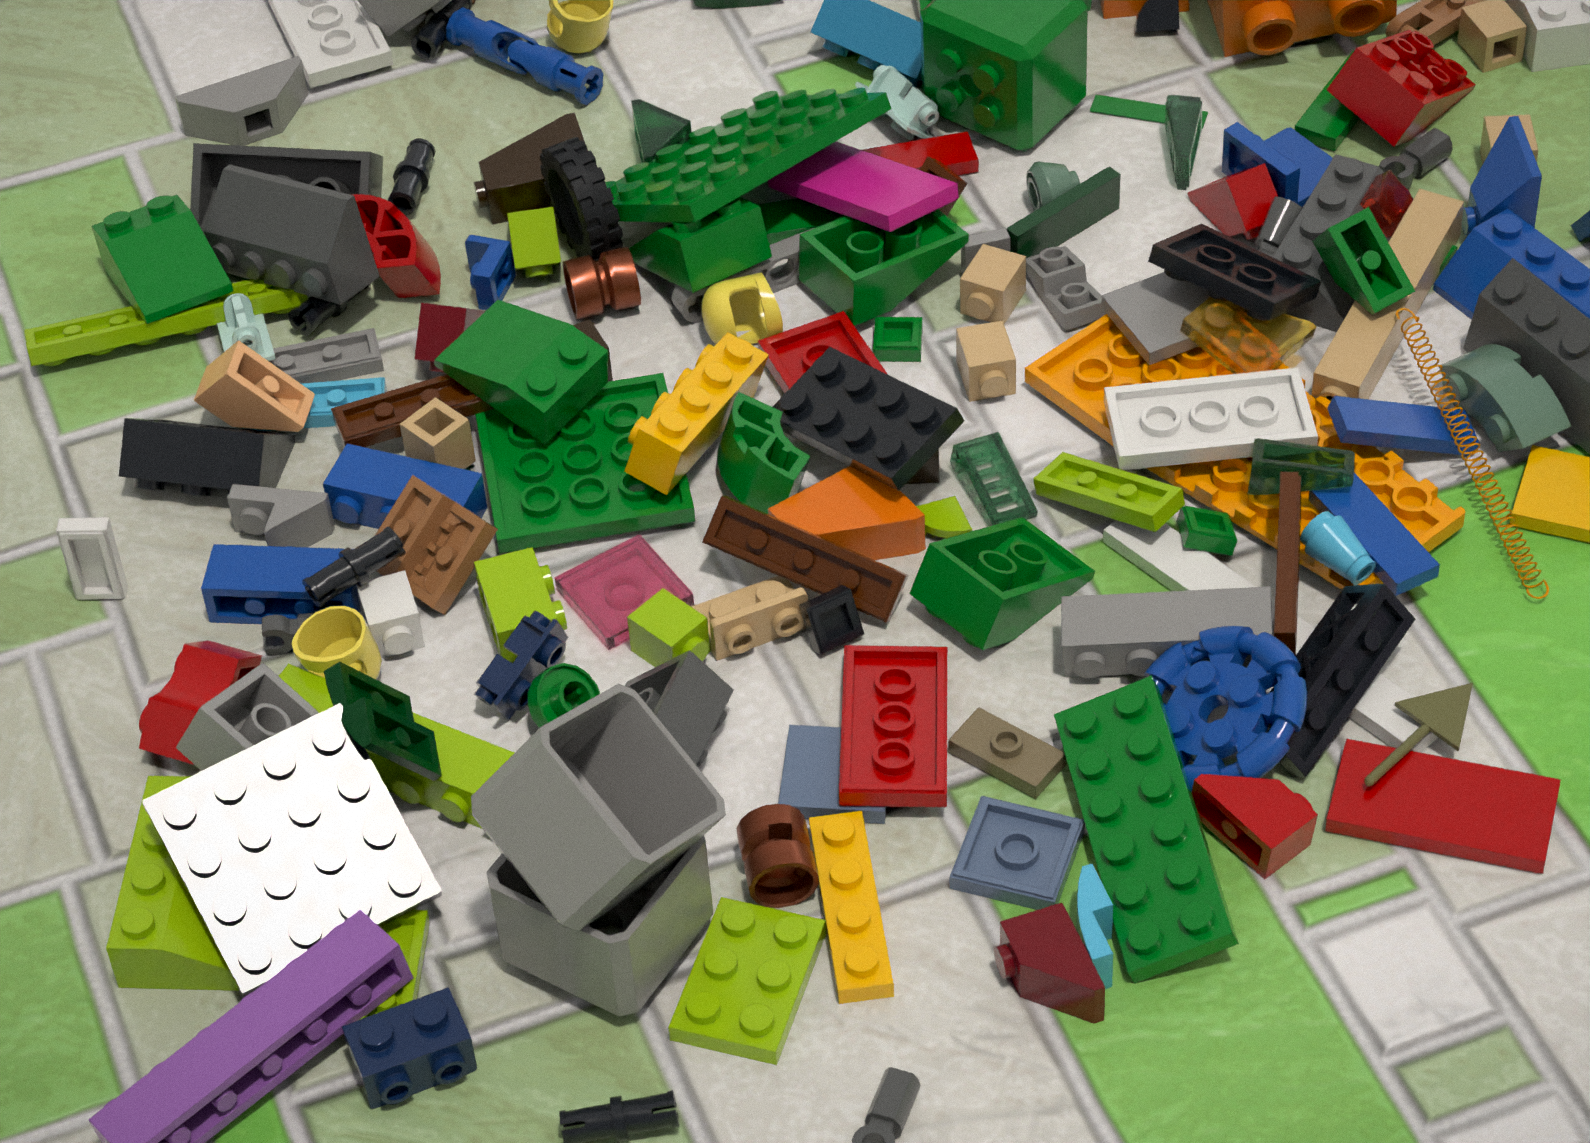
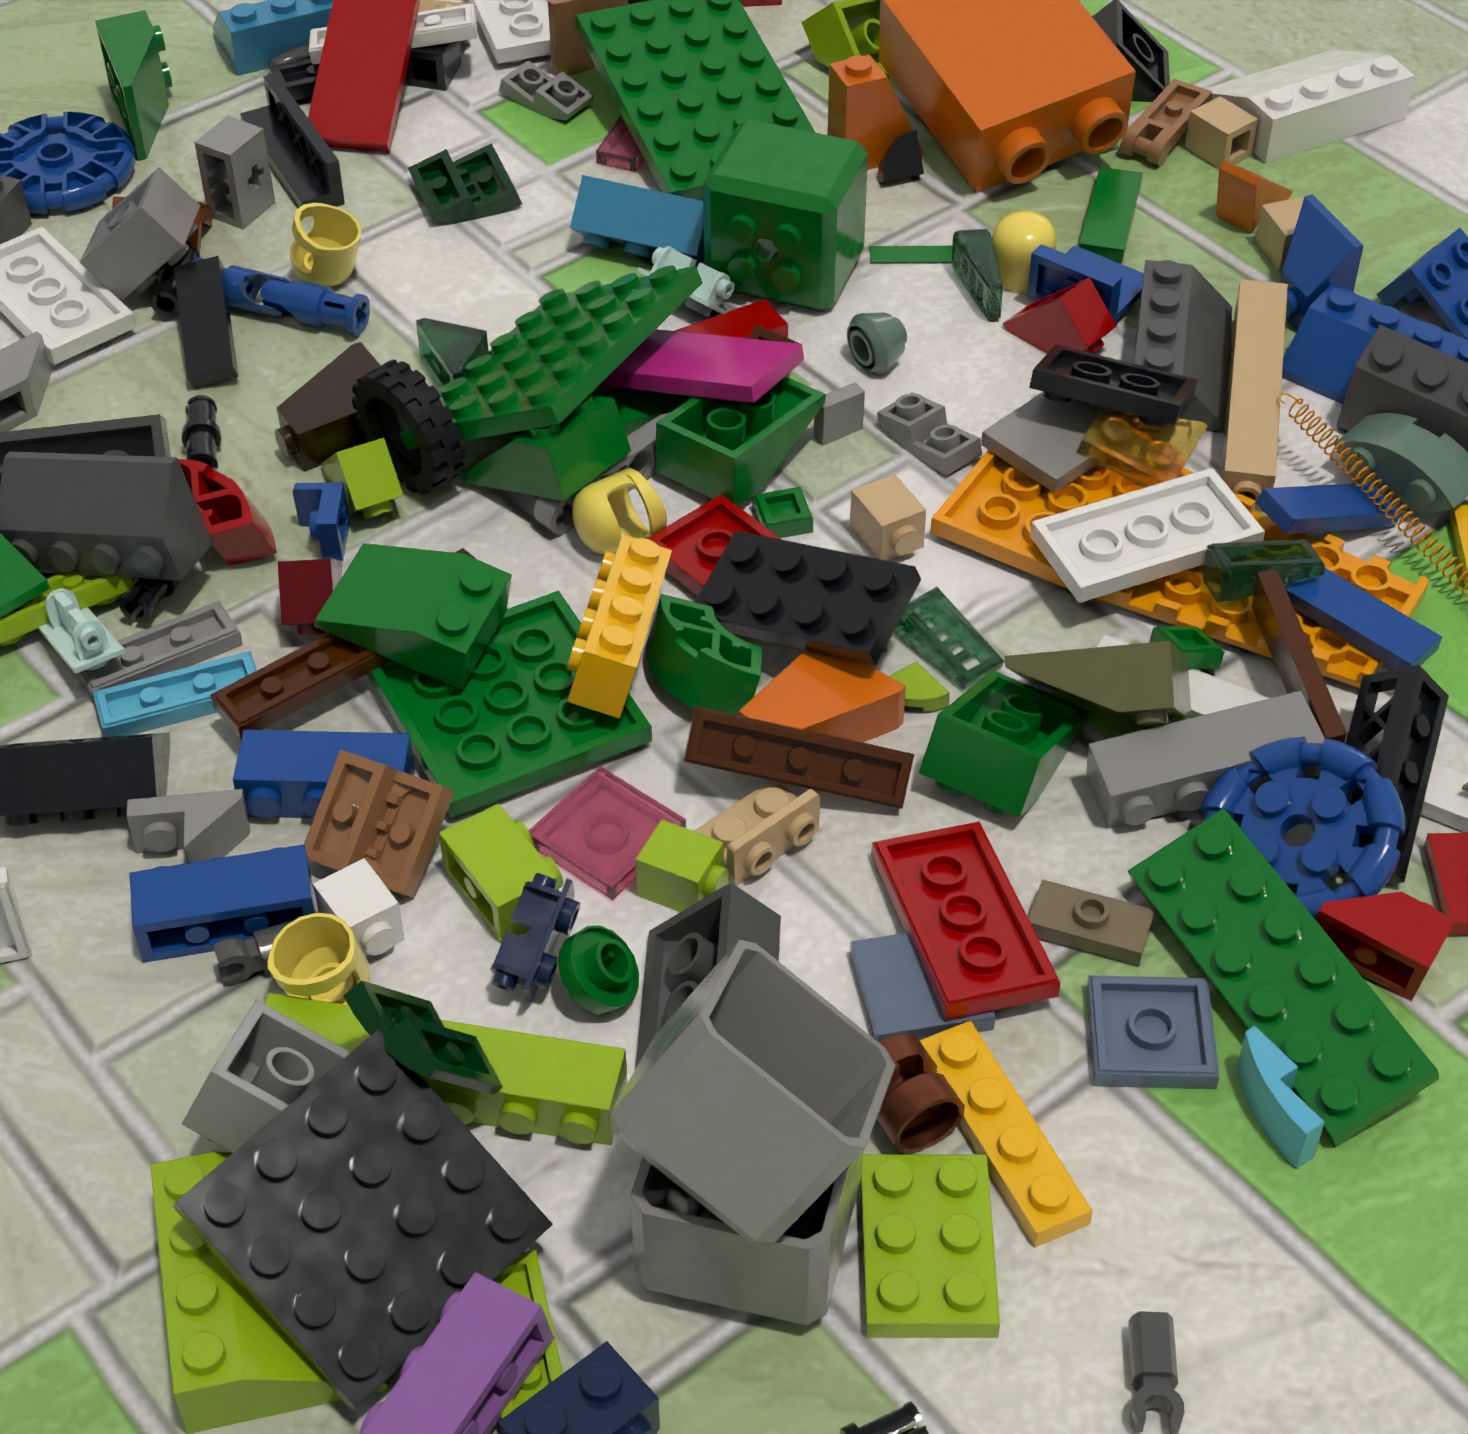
camera: 20 degrees left, 0 degrees up
red brick [139,640,262,765] -> none
light nougat slope [194,340,315,432] -> none
black pin [302,527,406,608] -> none
tan brick [400,397,476,469] -> none
copper wheel [563,247,641,320] -> none
black tile [799,585,864,655] -> none
tan brick [960,244,1026,324] -> none
dark red slope [994,902,1105,1024] -> none
dark green tile [1007,166,1121,258] -> none
lime plate [1033,452,1185,532] -> none
dark grey bar [1255,196,1302,257] -> none
medium azure cone [1300,511,1376,585] -> none
green slope [1312,207,1415,315] -> none
red slope [1327,30,1476,147] -> none
clear red plate [1360,170,1413,238] -> none
dark grey bar [1379,127,1453,192] -> none
none -> black tile [174,256,239,388]
none -> light yellow helmet [990,210,1057,293]
none -> olive slope [1004,641,1192,730]
none -> orange slope [1216,160,1293,232]

